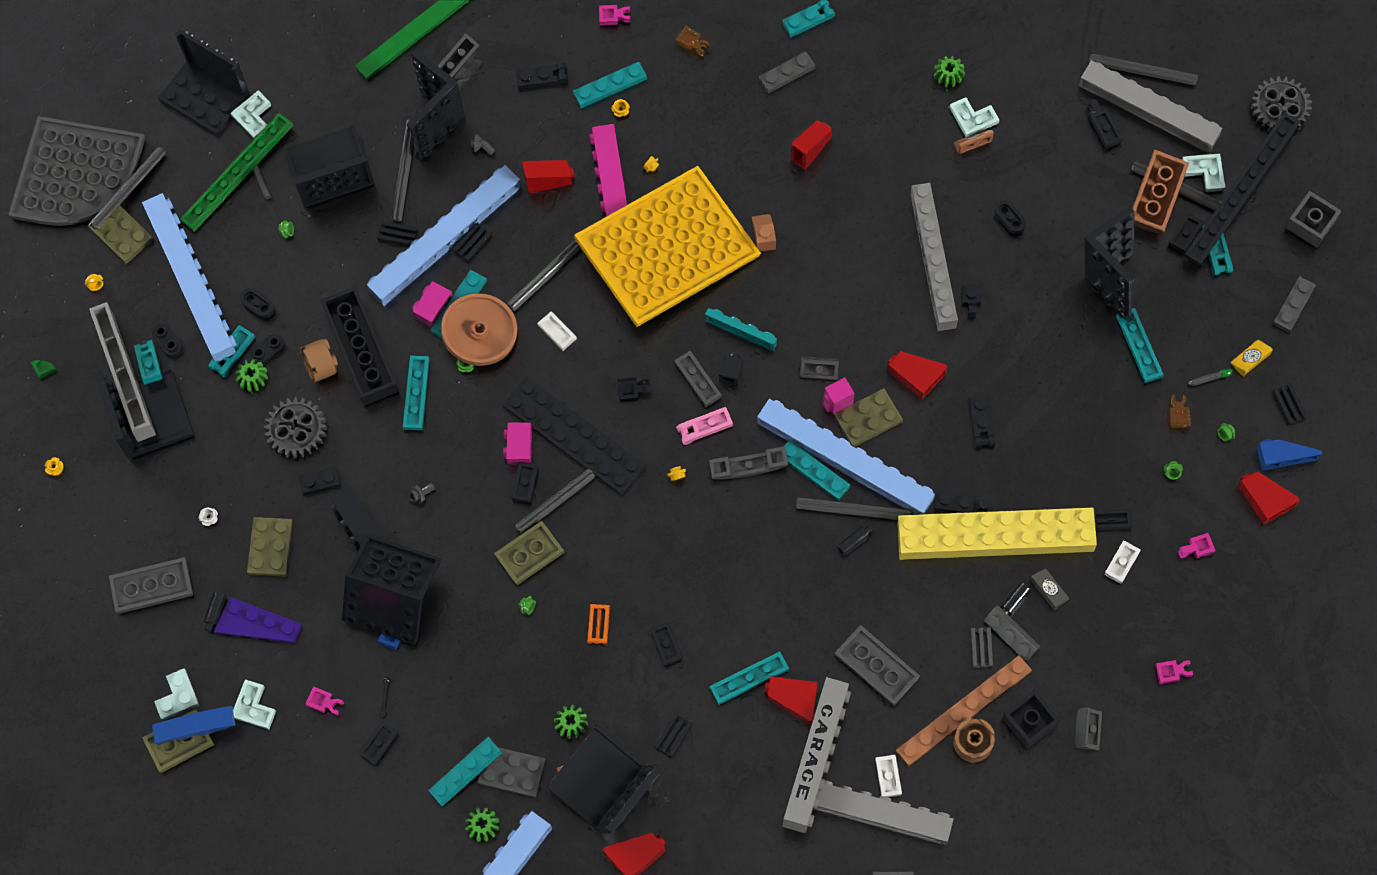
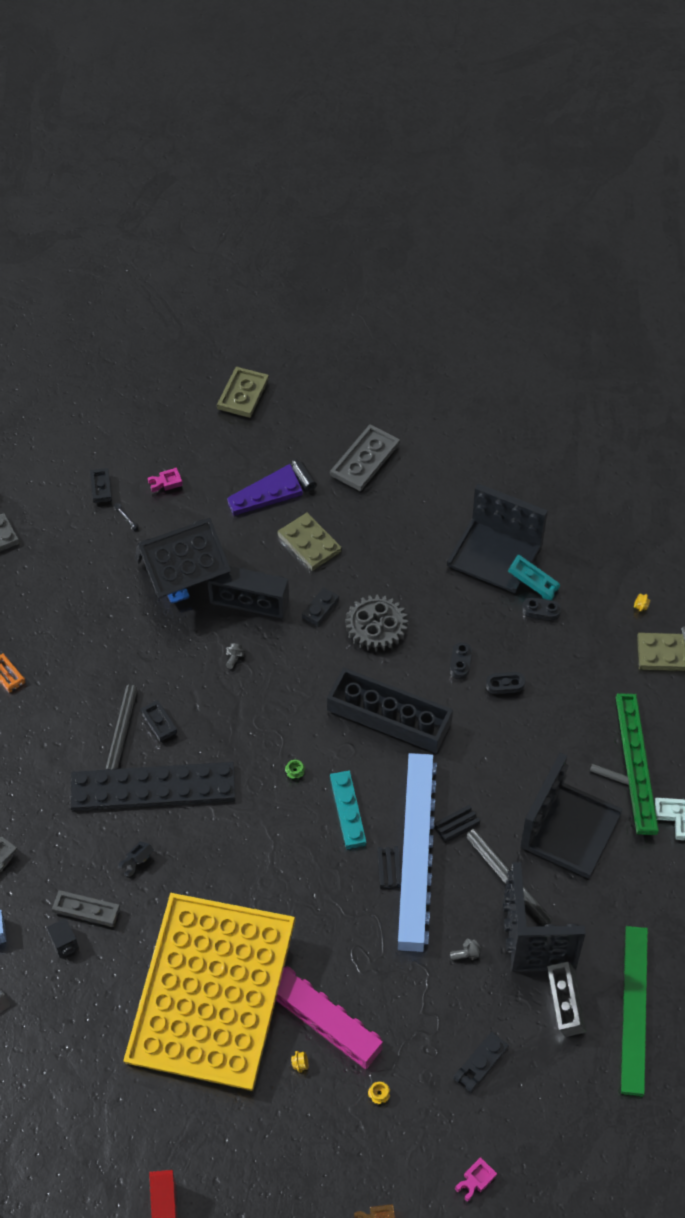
camera: 135 degrees right, 15 degrees down
green tile [30,360,57,380] -> none
yellow plate [44,457,64,476] -> none
light grey brick [89,302,156,442] -> none
light blue brick [142,193,237,362] -> none
blue slope [152,706,235,745] -> none
light aqua plate [154,668,199,721] -> none
white plate [199,507,218,526] -> none
teal plate [208,325,255,378] -> none
light aqua plate [233,680,276,730] -> none
bright green gear [235,359,268,392] -> none
bright green plate [278,220,294,238] -> none
medium nougat brick [300,338,338,383] -> none
teal plate [403,356,430,431] -> none
dark pink brick [412,281,453,328] -> none
teal plate [429,737,502,806] -> none
nougat dish [441,294,517,366] -> none
olive plate [494,521,564,586] -> none
dark pink brick [503,423,532,465] -> none
dark grey axle [507,240,581,311] -> none
bright green plate [519,596,536,615] -> none
red slope [522,160,574,194] -> none
white tile [537,311,577,351] -> none
teal plate [573,62,647,108] -> none
yellow plate [667,466,686,481] -> none
bright pink plate [676,407,733,445] -> none
teal plate [705,308,777,351] -> none
nougat slope [752,214,776,252] -> none

